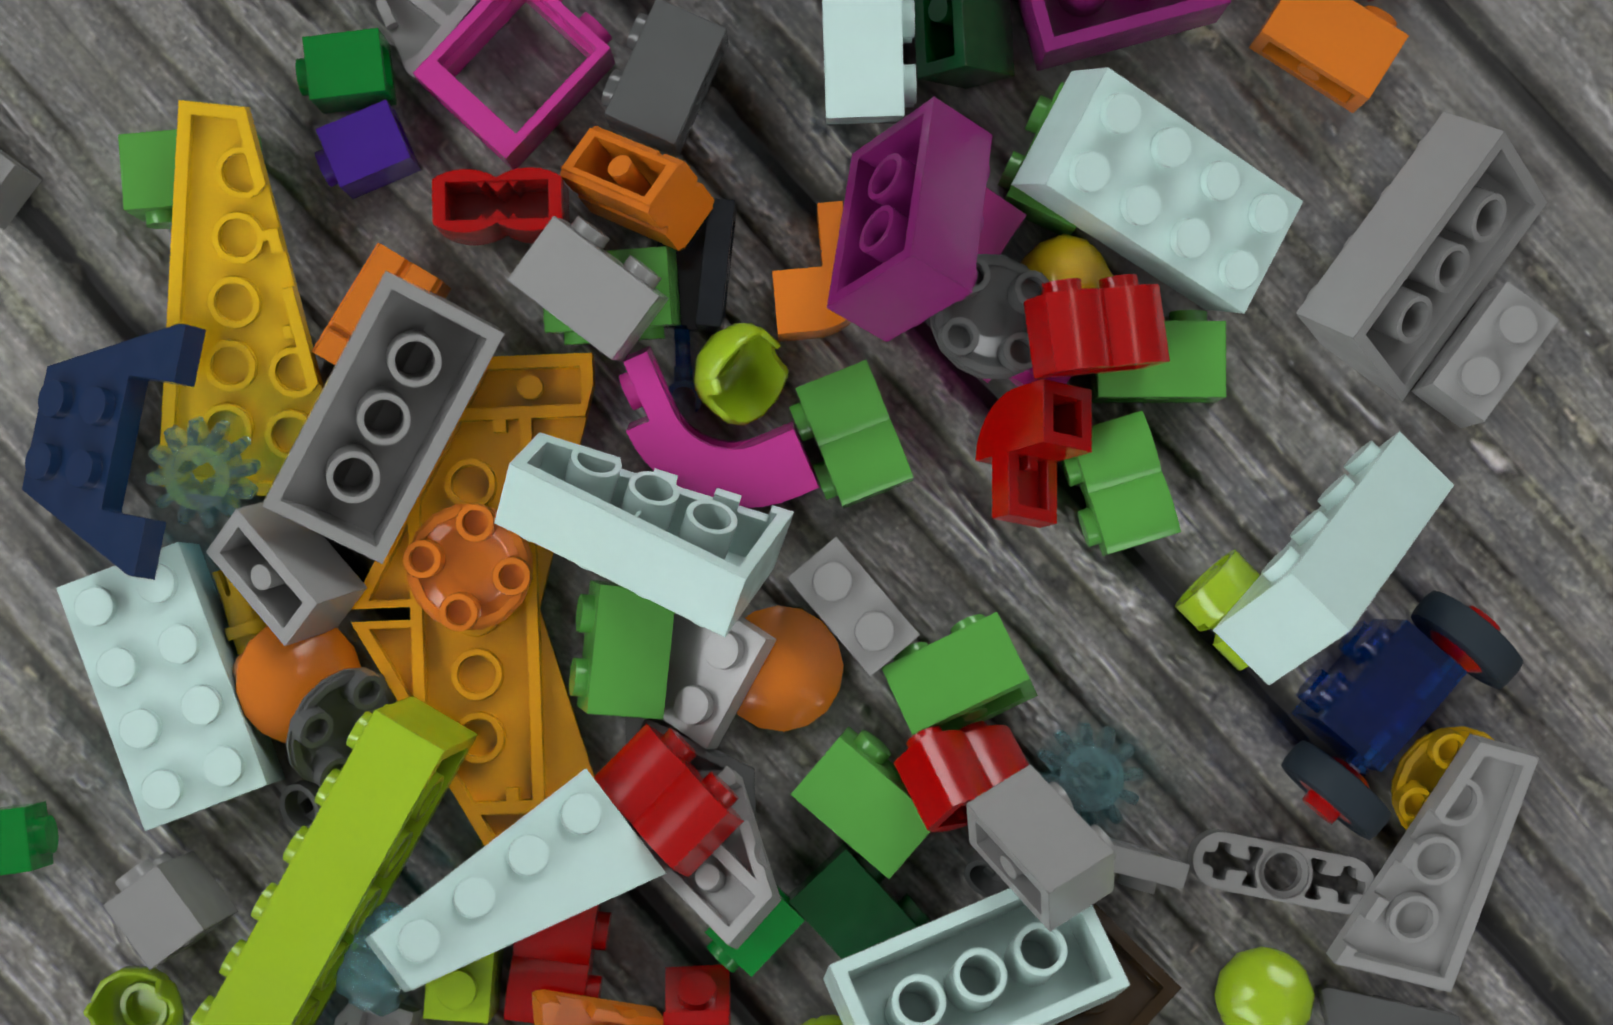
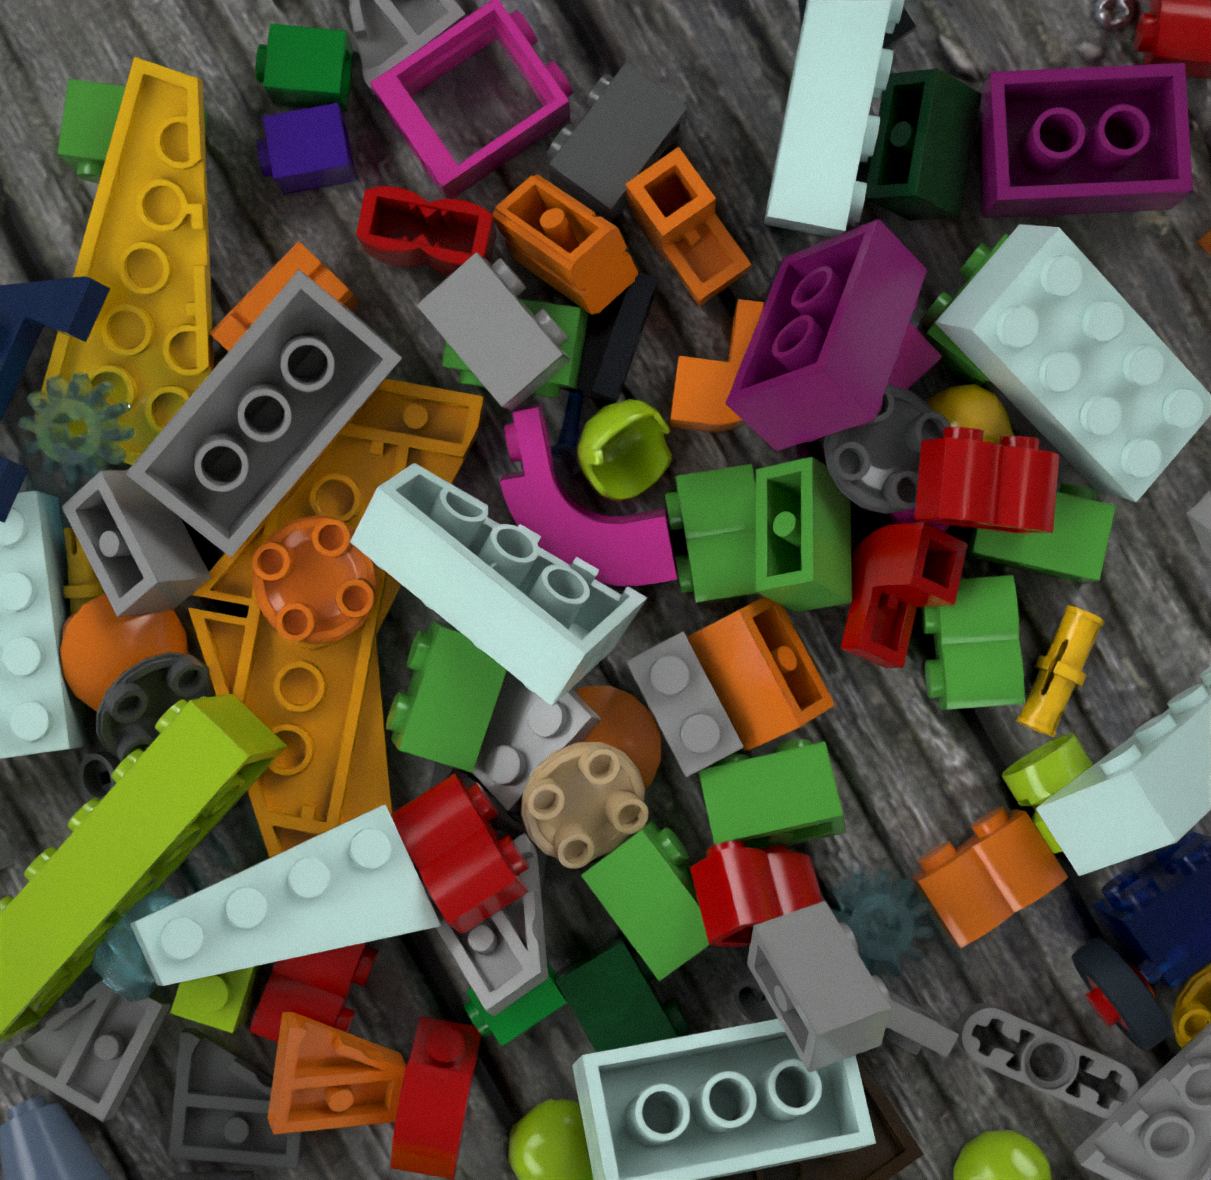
camera: 20 degrees right, 0 degrees up
none -> tan dish [521,742,649,869]
none -> orange brick [625,147,752,306]
none -> orange brick [687,596,835,751]
none -> bright green brick [756,457,852,613]
none -> orange brick [910,806,1068,948]
none -> yellow pin [1016,605,1105,738]

